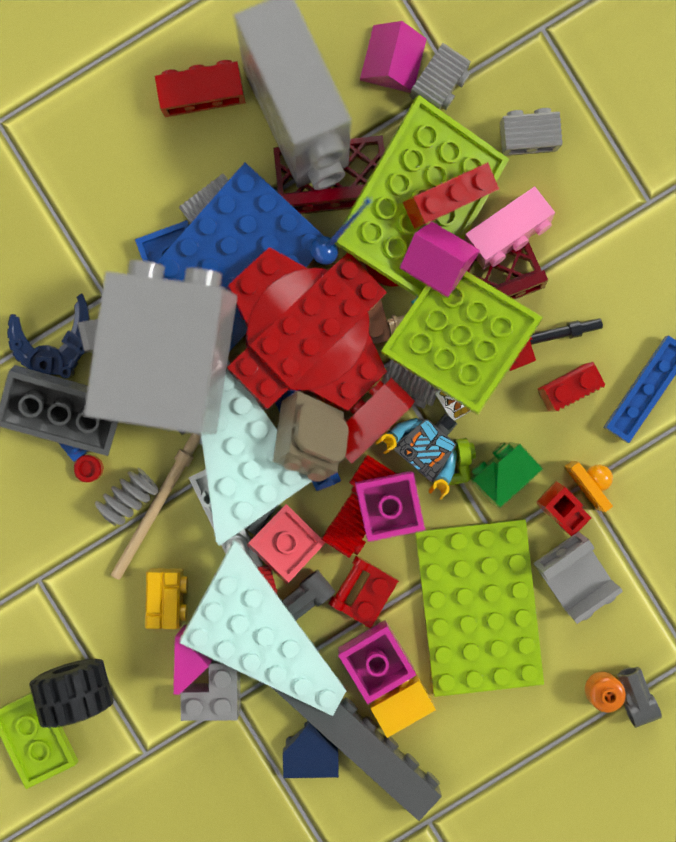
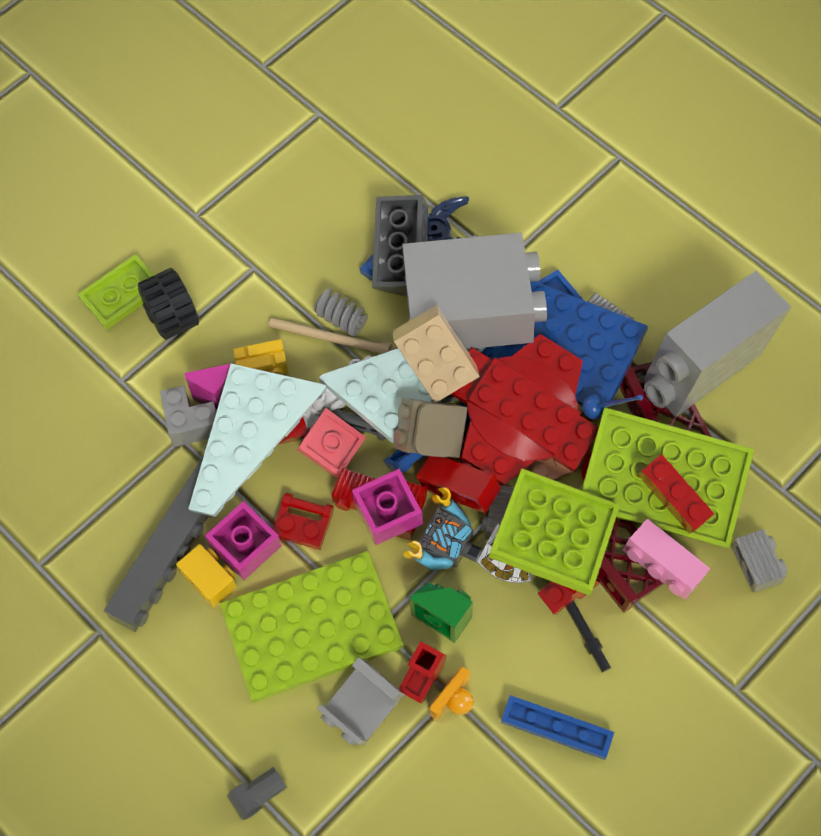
camera: 80 degrees right, 25 degrees down
red tile [74,455,104,483] -> none
red brick [154,60,246,118] -> none
dark grey piece [281,570,336,621] -> none
dark blue slope [283,721,339,778] -> none
dark pink slope [360,21,427,93] -> none
dark pink slope [400,222,480,298] -> none
light grey brick [410,43,471,110] -> none
lime plate [449,438,476,486] -> none
red brick [537,362,605,412] -> none
orange head [585,672,626,713] -> none
none -> tan brick [393,304,480,403]

